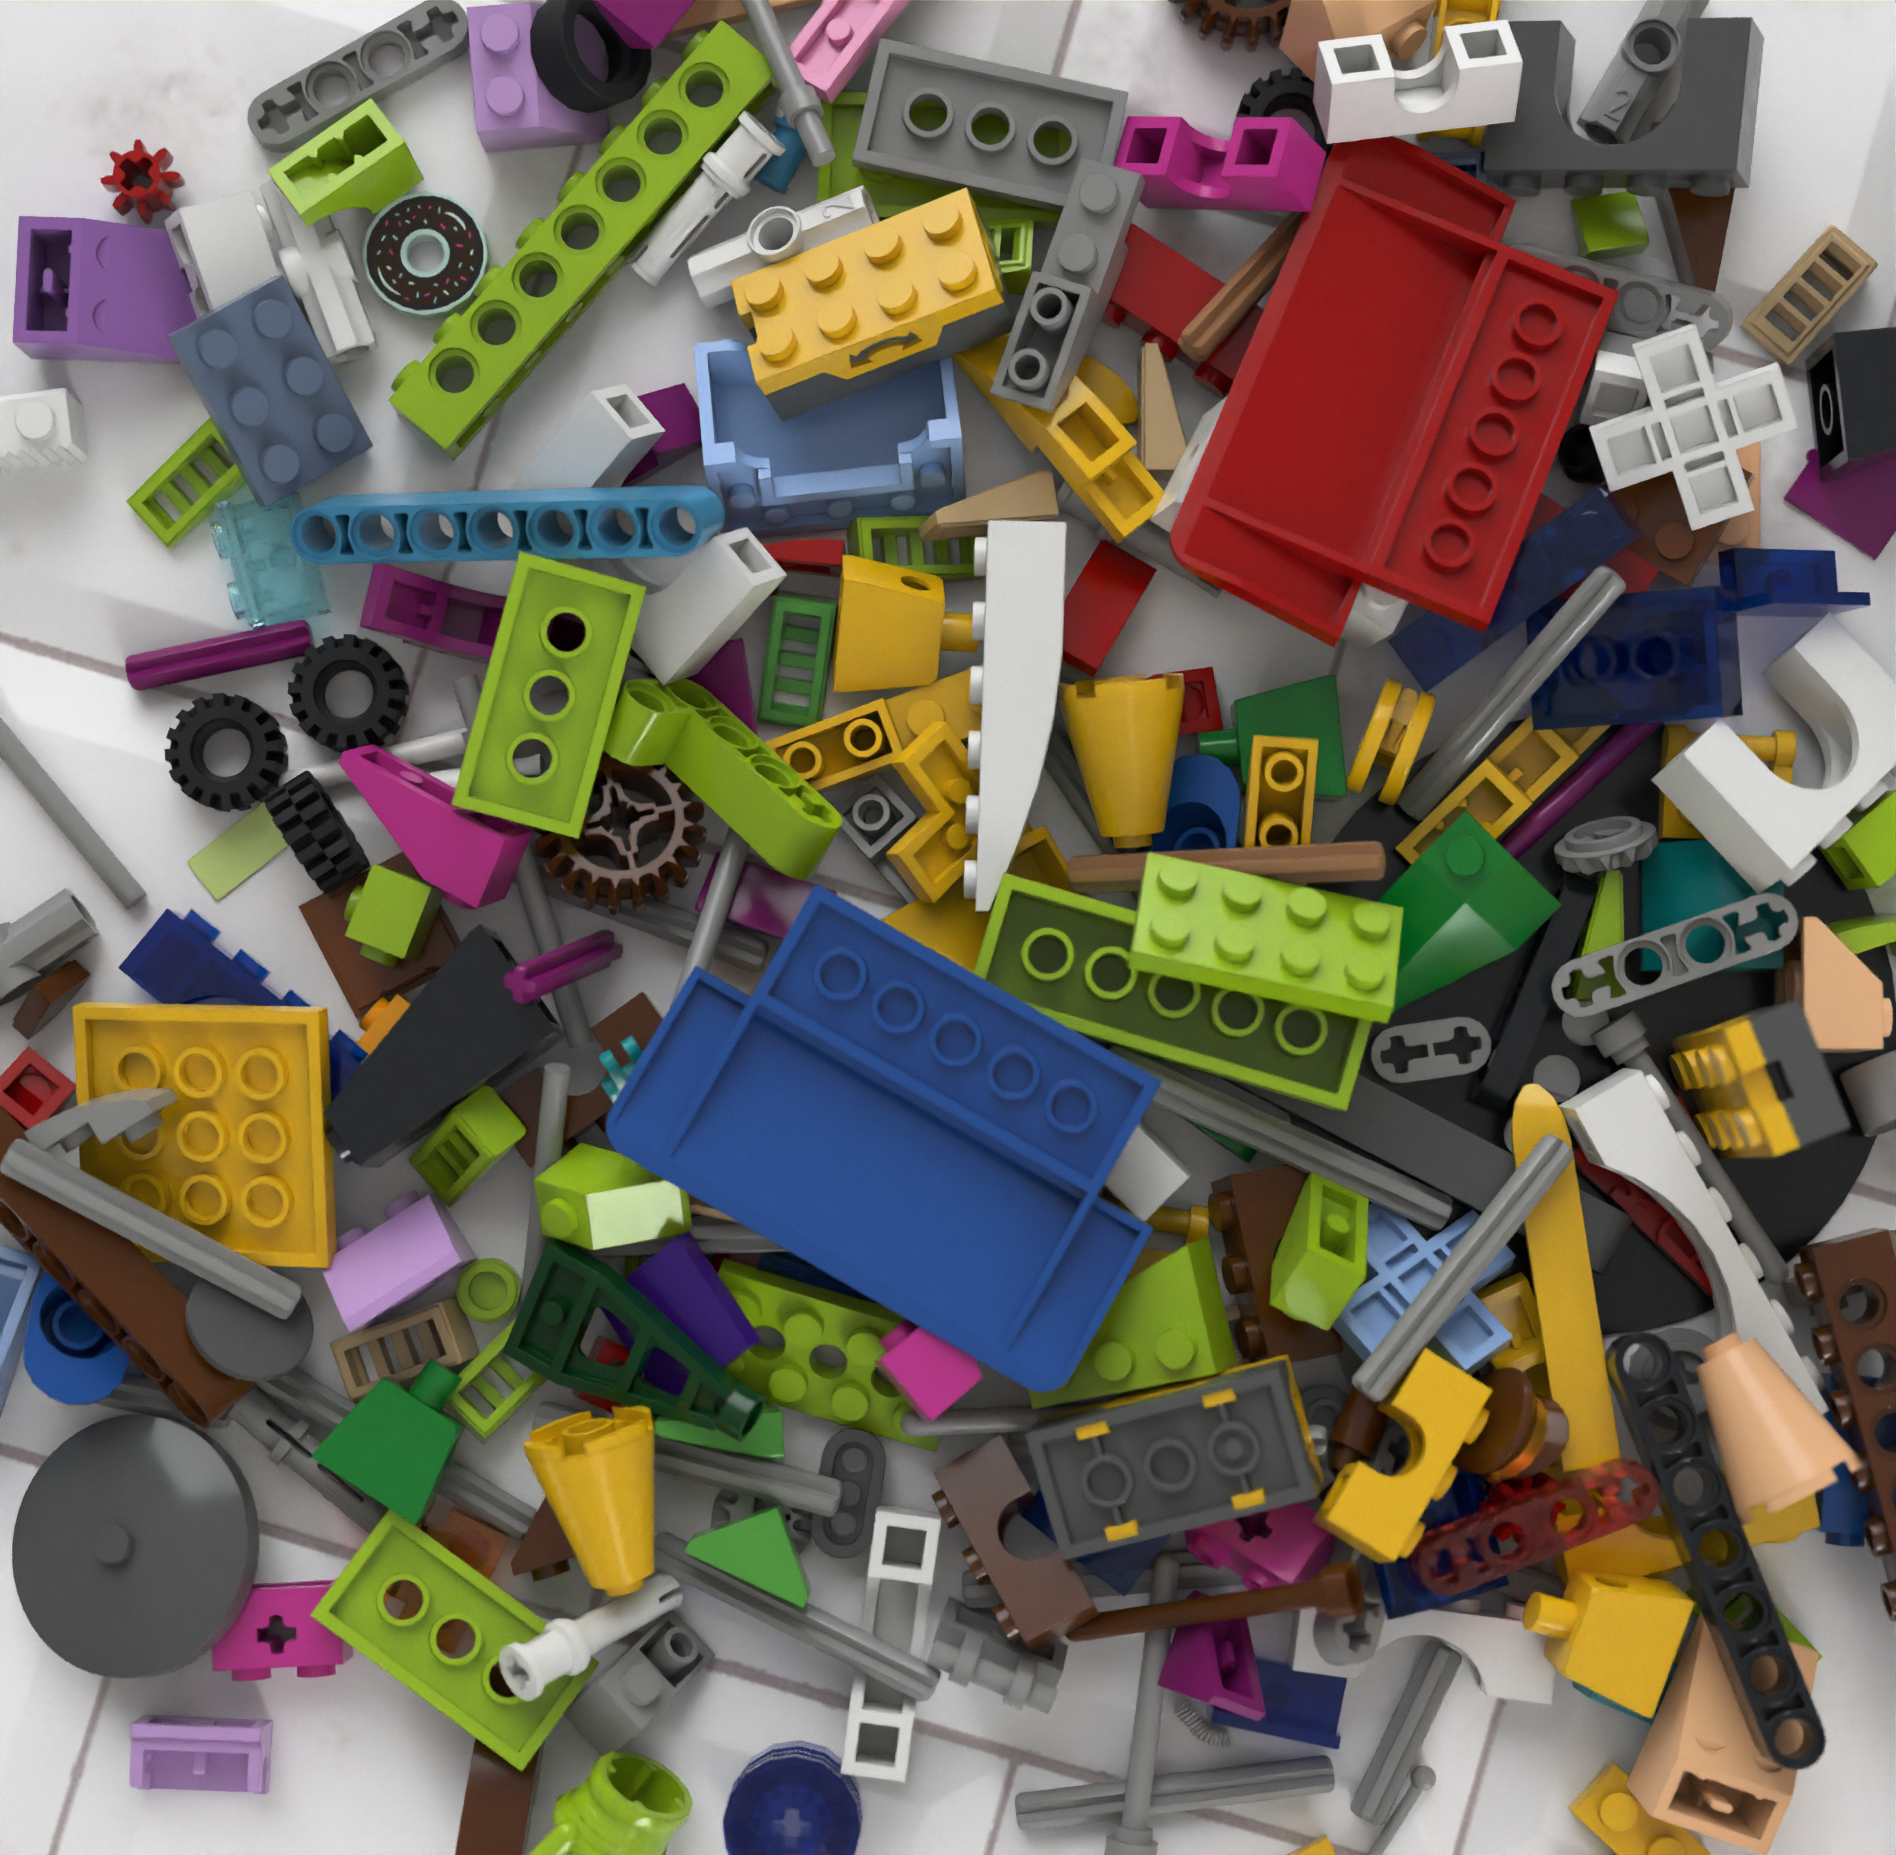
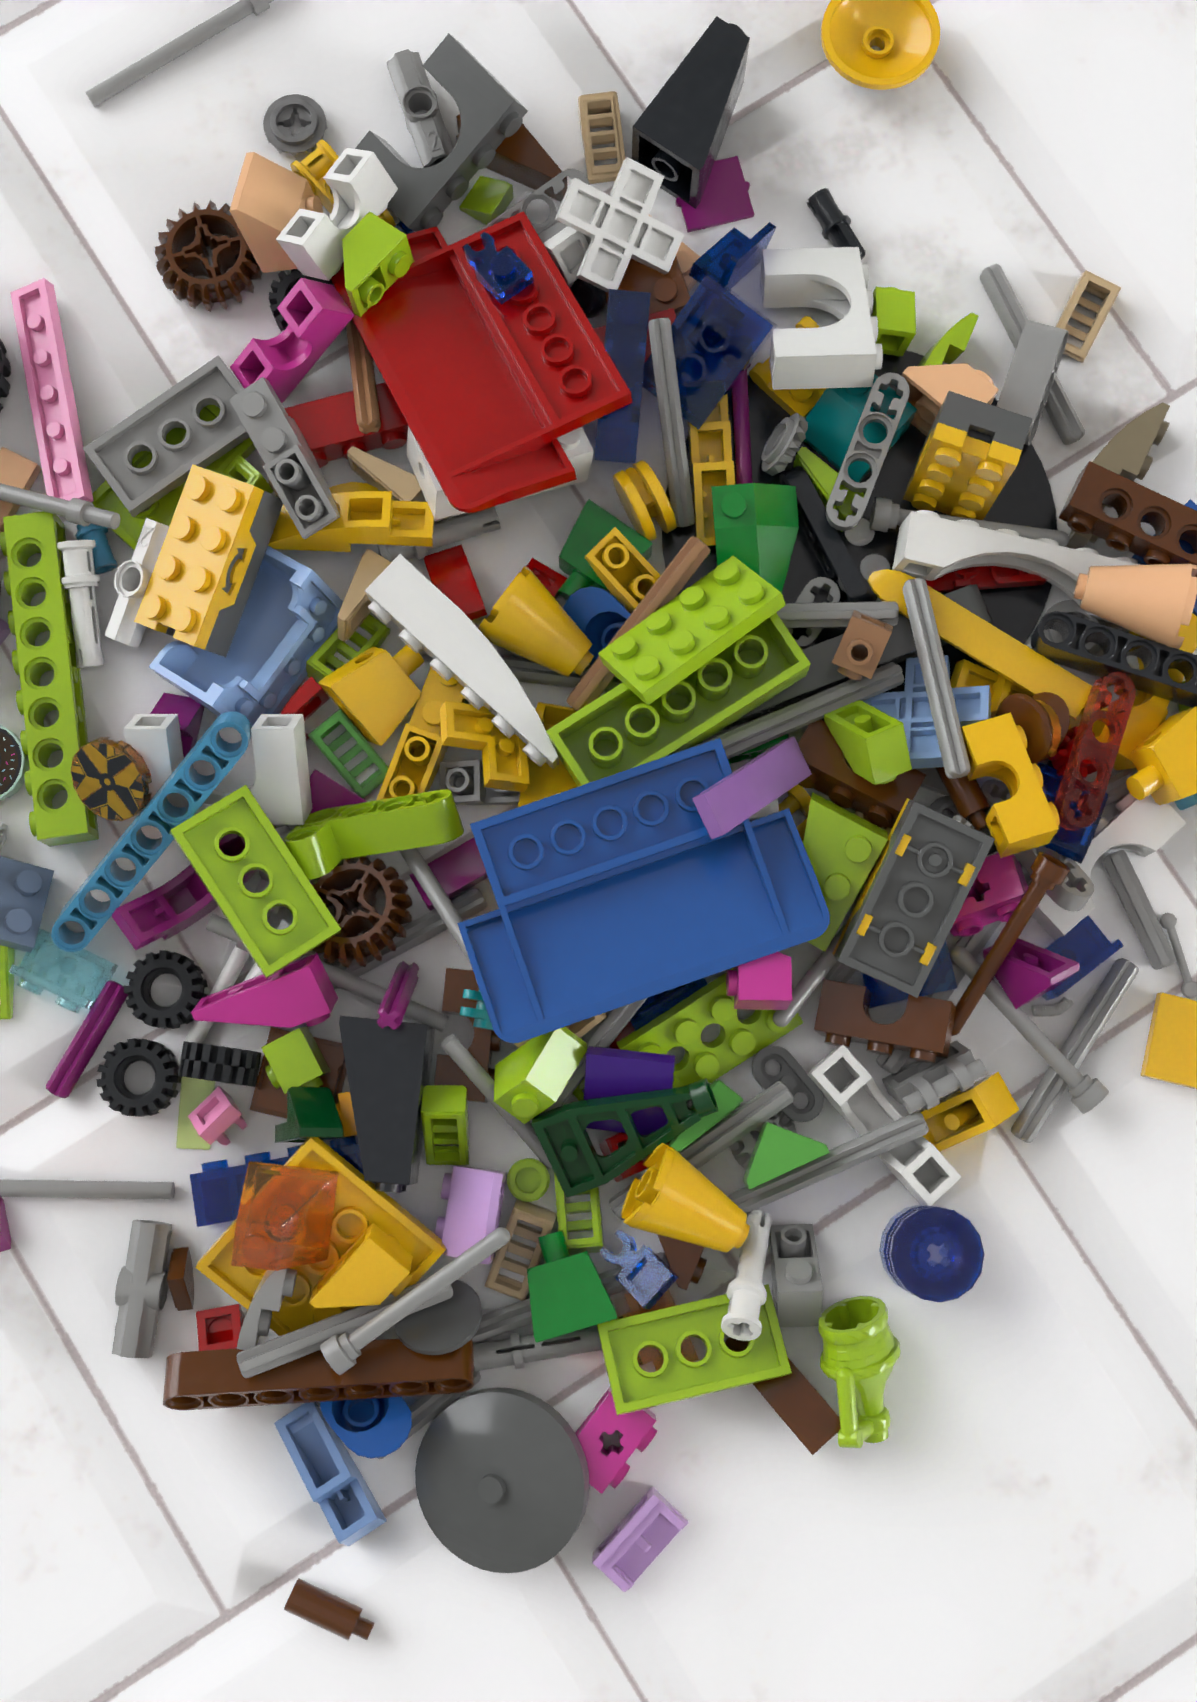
camera: 50 degrees left, 5 degrees down
none -> tile [71,737,152,821]
none -> bright pink tile [188,1086,247,1146]
none -> clear orange slope [231,1161,339,1271]
none -> dark green slope [275,1087,343,1143]
none -> yellow slope [309,1223,413,1309]
none -> light grey piece [320,1227,510,1375]
none -> lime slope [342,211,414,317]
none -> clear blue plate [463,232,534,305]
none -> clear blue plate [600,1230,679,1310]
none -> medium lavender tile [692,736,812,839]
none -> light grey axle [776,601,899,628]
none -> medium nougat brick [832,610,893,681]
none -> yellow slope [920,1072,1019,1152]

